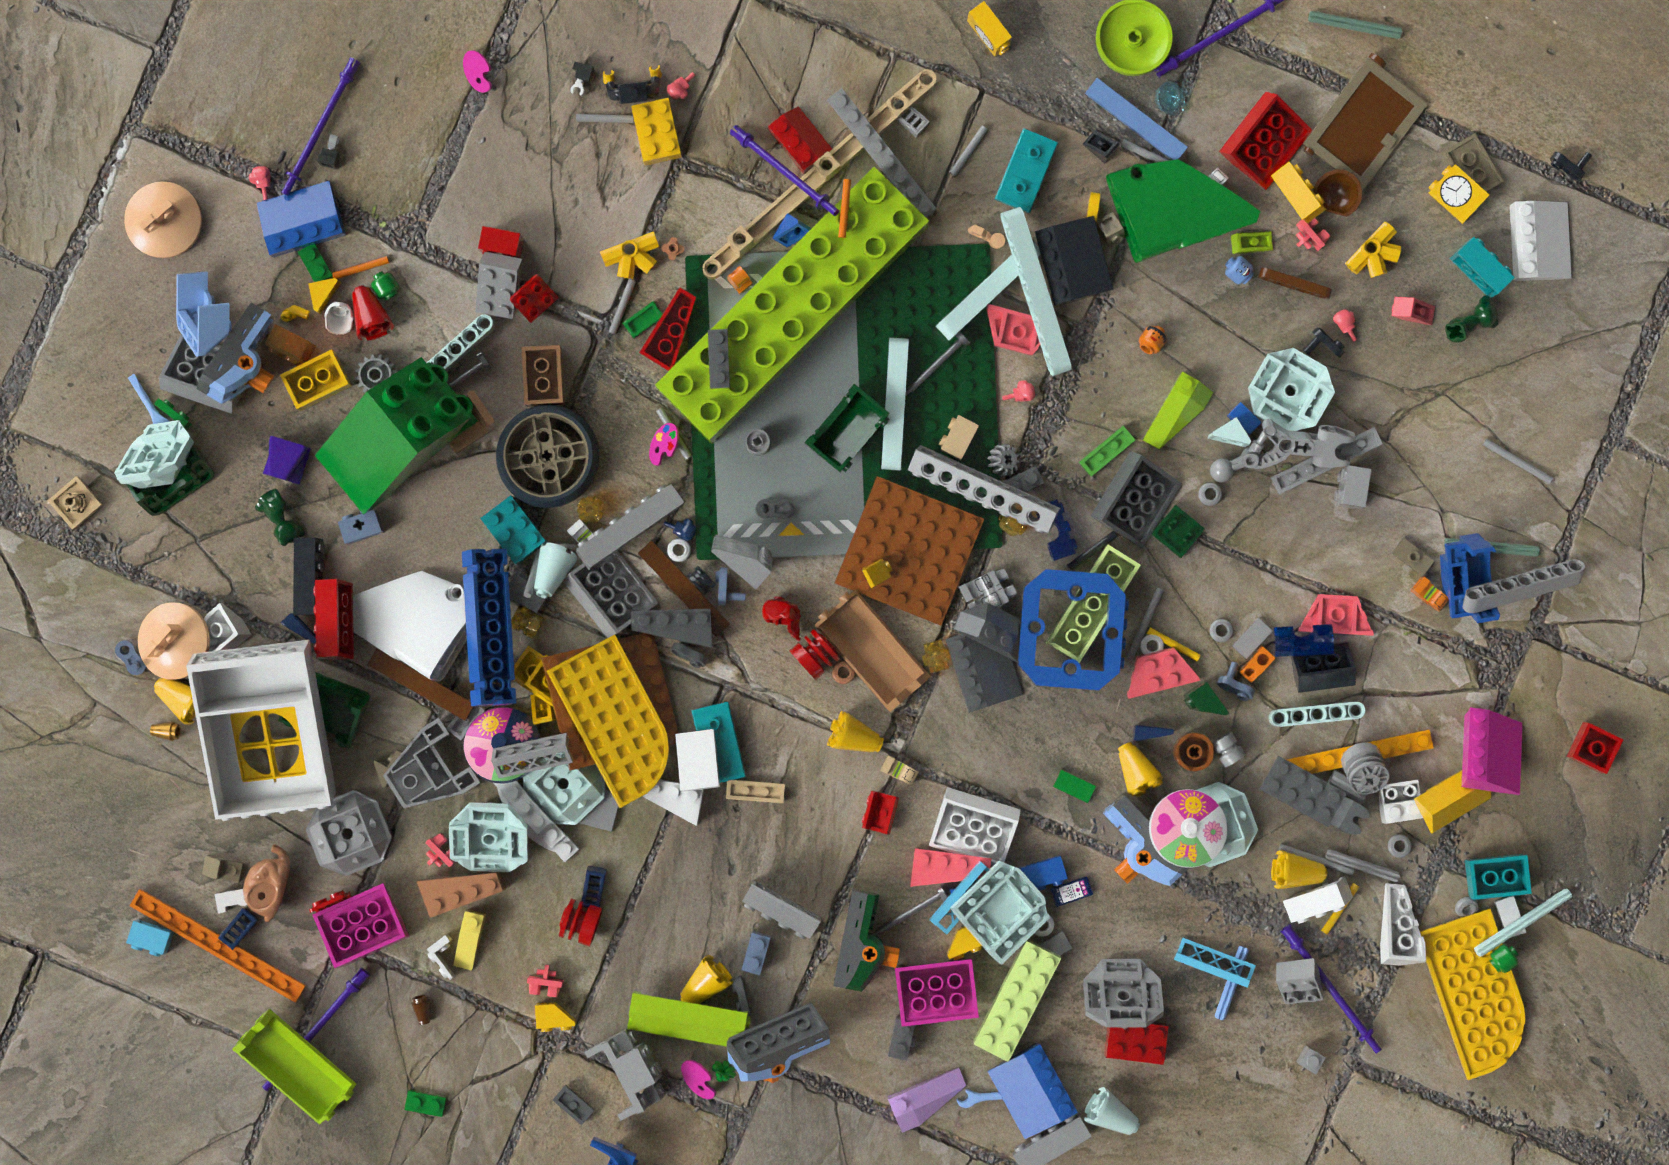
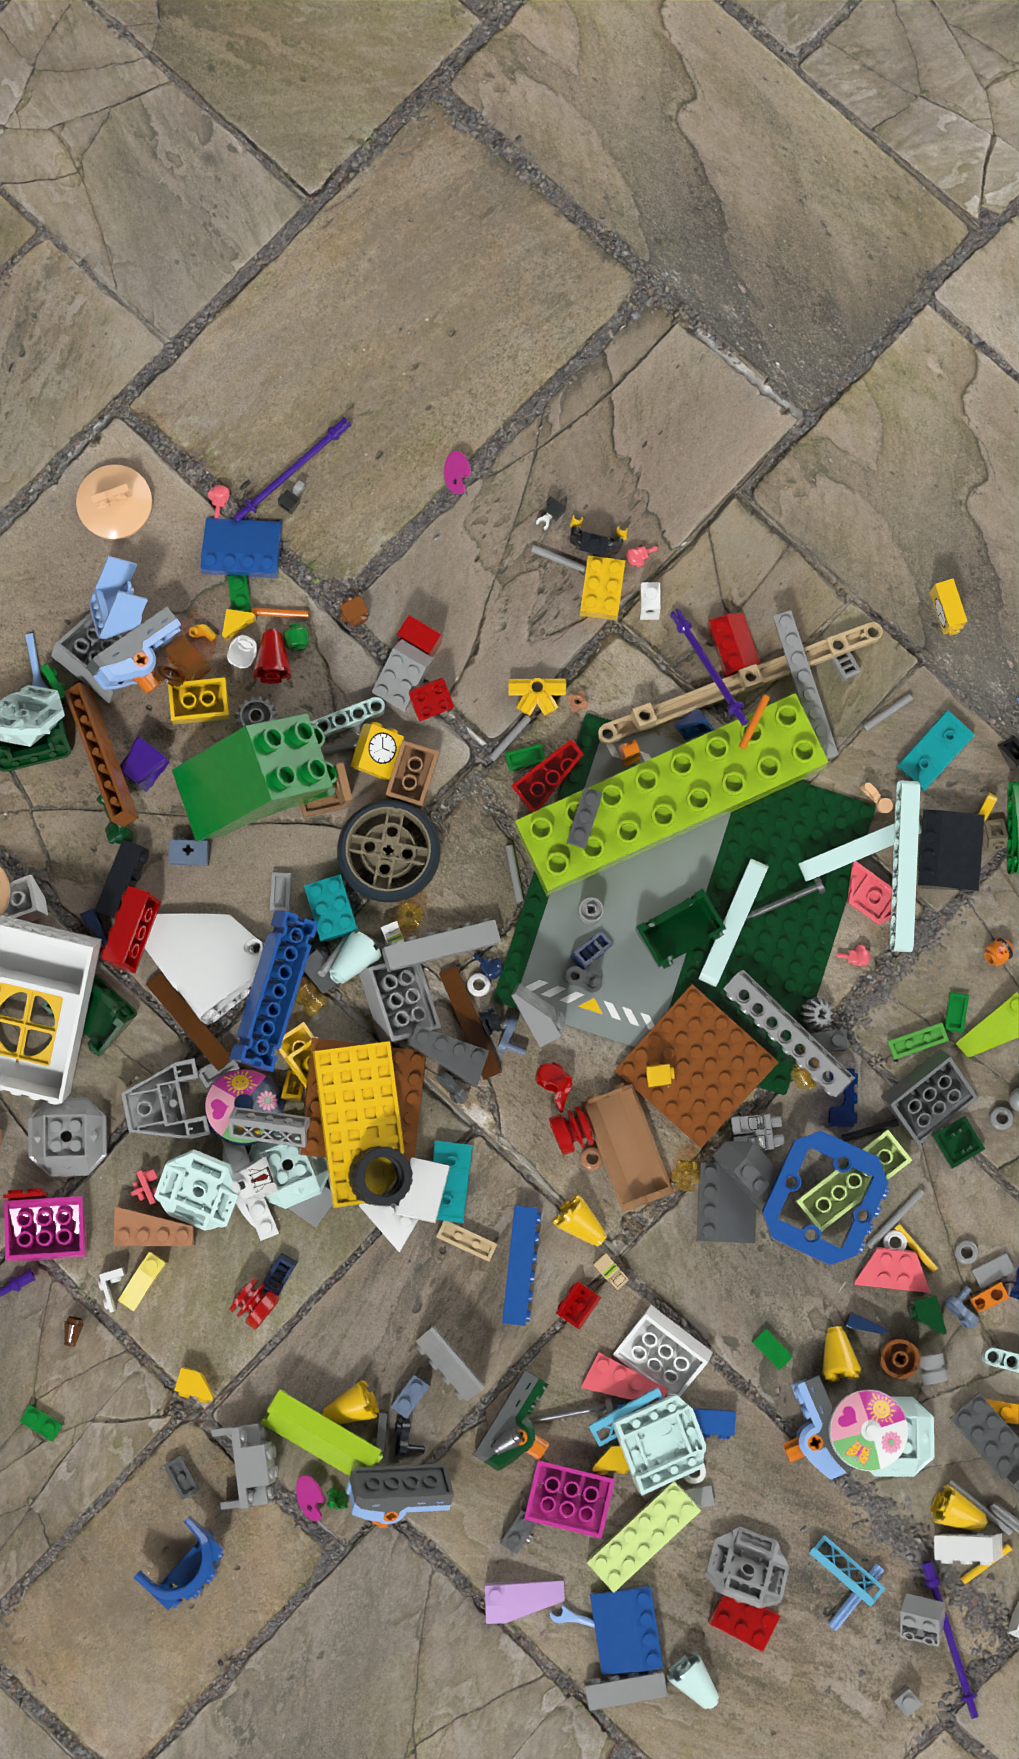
camera: 15 degrees right, 5 degrees down
coral hips [527,964,564,997] -> none
dark pink piece [649,423,679,466] -> none
tan brick [939,415,979,461] -> none
tile [1050,876,1093,907] -> none
none -> dark orange brick [64,682,139,827]
none -> reddish brown gear [154,666,184,687]
none -> white torso [232,1157,278,1200]
none -> light grey tile [270,872,291,912]
none -> dark orange brick [339,595,370,627]
none -> black tyre [348,1146,413,1206]
none -> yellow brick [350,721,404,780]
none -> black piece [394,1418,425,1458]
none -> flat silver cone [492,1428,523,1455]
none -> blue brick [502,1206,541,1326]
none -> dark blue slope [570,930,613,970]
none -> white torso [640,582,660,620]
none -> green tile [944,992,969,1033]

